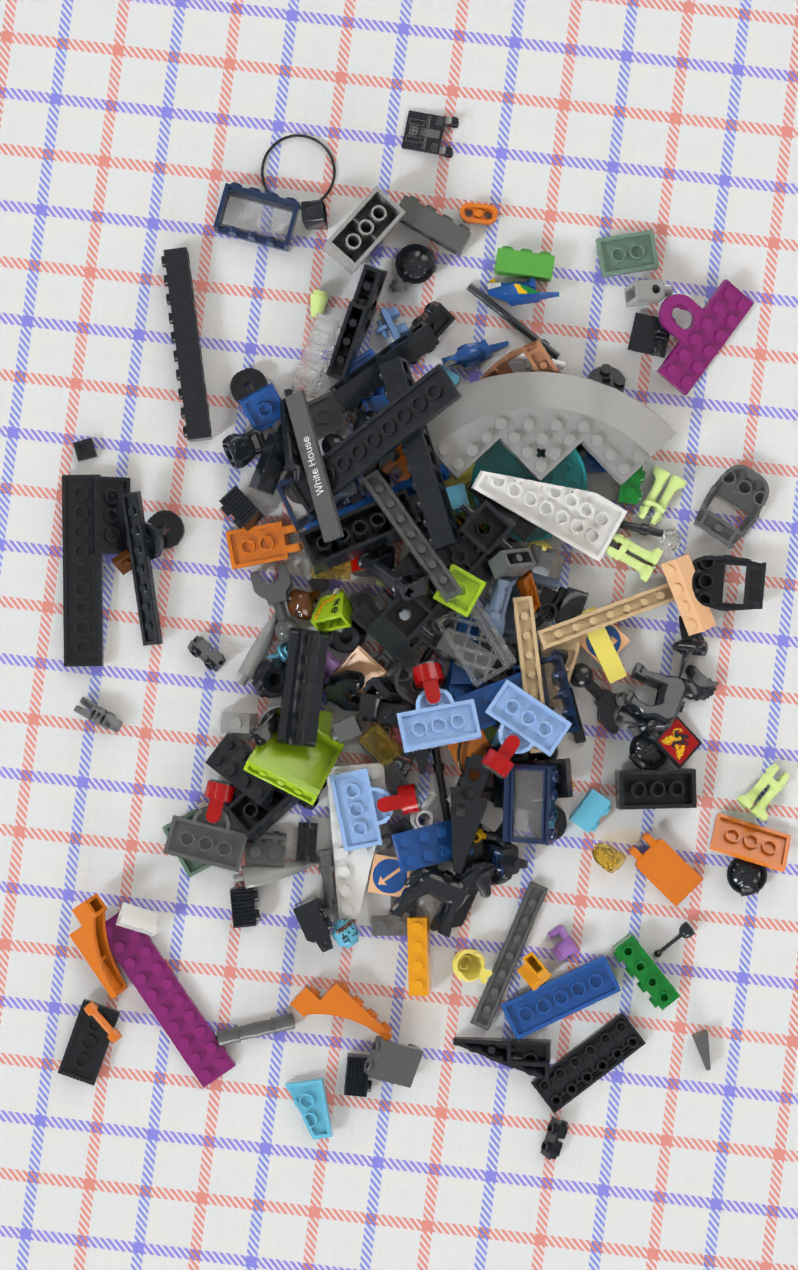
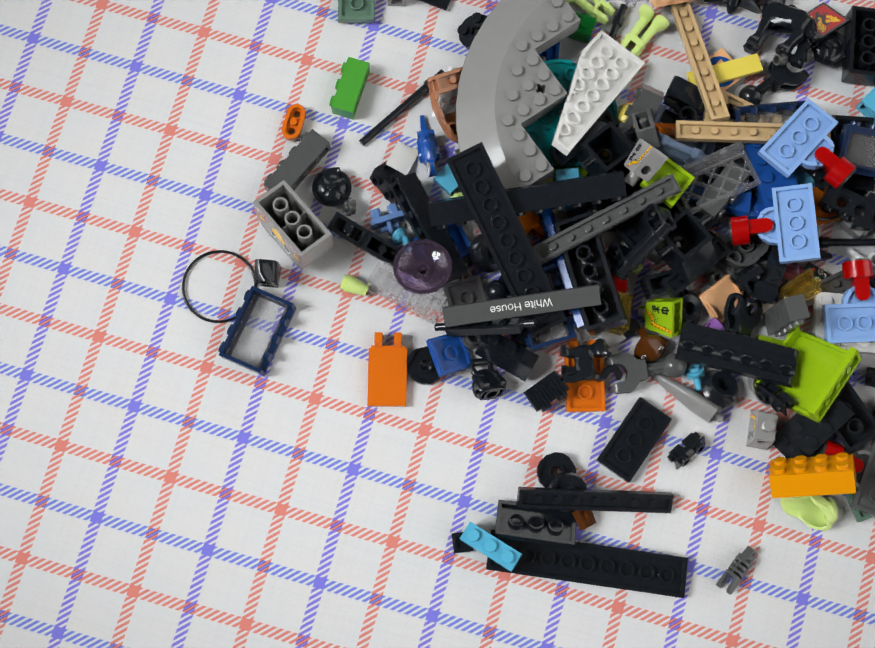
camera: 85 degrees left, 10 degrees down
black brick [161,247,213,442] -> none
black flag [401,110,459,158] -> none
blue animal [487,277,559,306] -> none
none -> orange tile [367,332,408,407]
none -> white sticker [386,141,418,175]
none -> medium azure plate [392,227,413,253]
none -> clear purple dish [393,240,452,294]
none -> medium azure arch [460,522,522,572]
none -> black animal [560,338,622,383]
none -> black plate [596,397,672,483]
none -> light grey torso [624,138,668,187]
none -> light orange brick [769,453,856,498]
none -> yellowish green hair [780,495,838,531]

